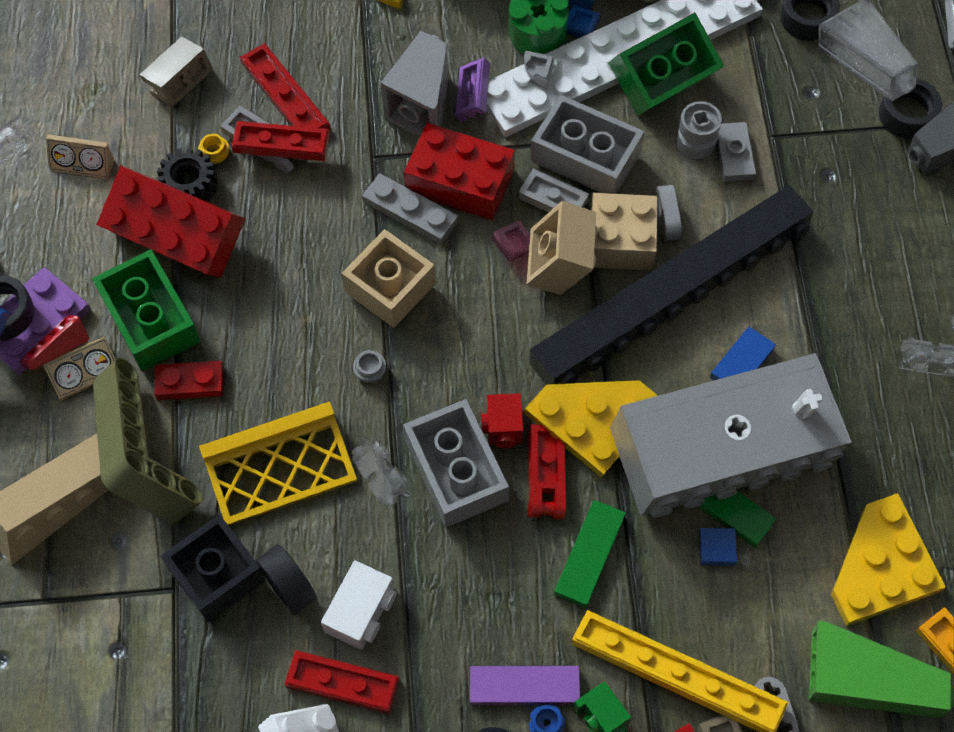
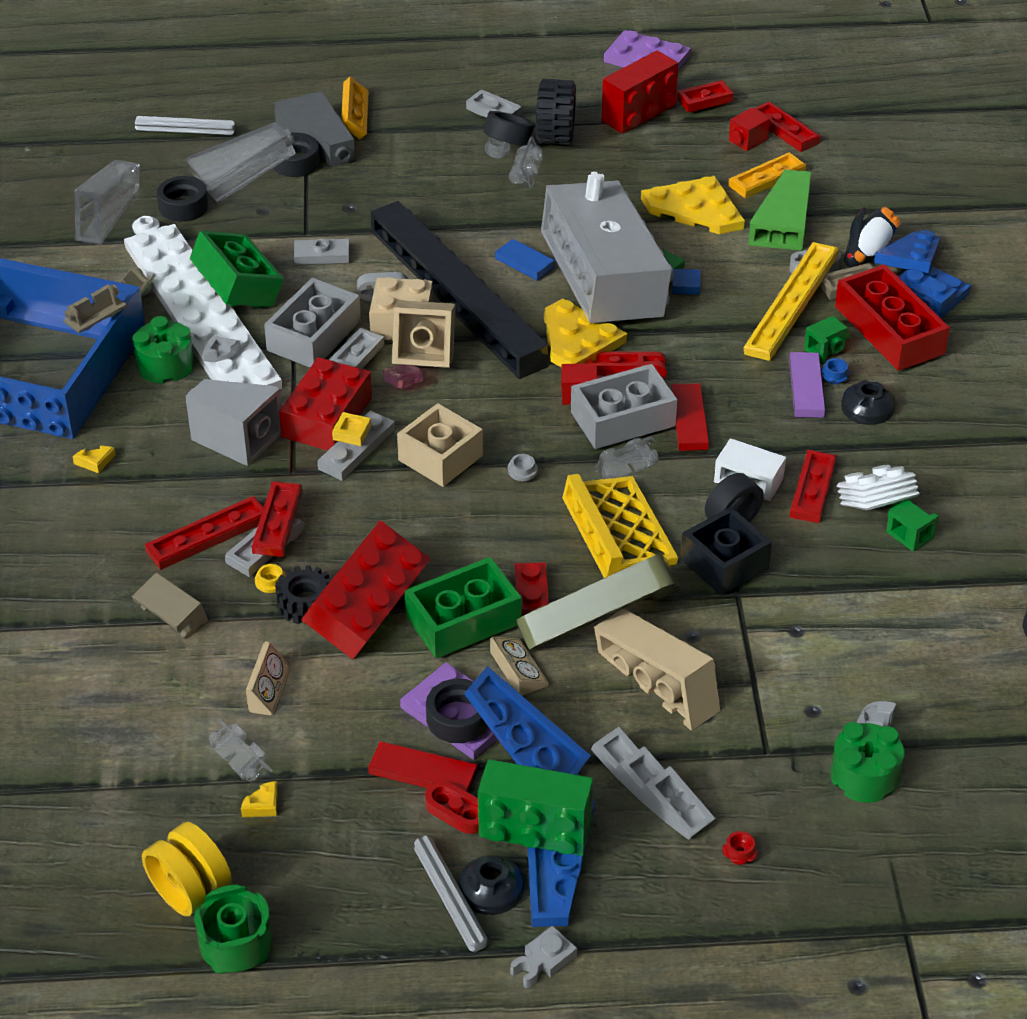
camera: 90 degrees left, 20 degrees down
red slope [19,315,90,371] -> none
green tile [554,500,626,608] -> none
light grey wheel [677,101,722,160] -> none
none -> yellow plate [332,412,371,446]
none -> red tile [671,383,709,451]

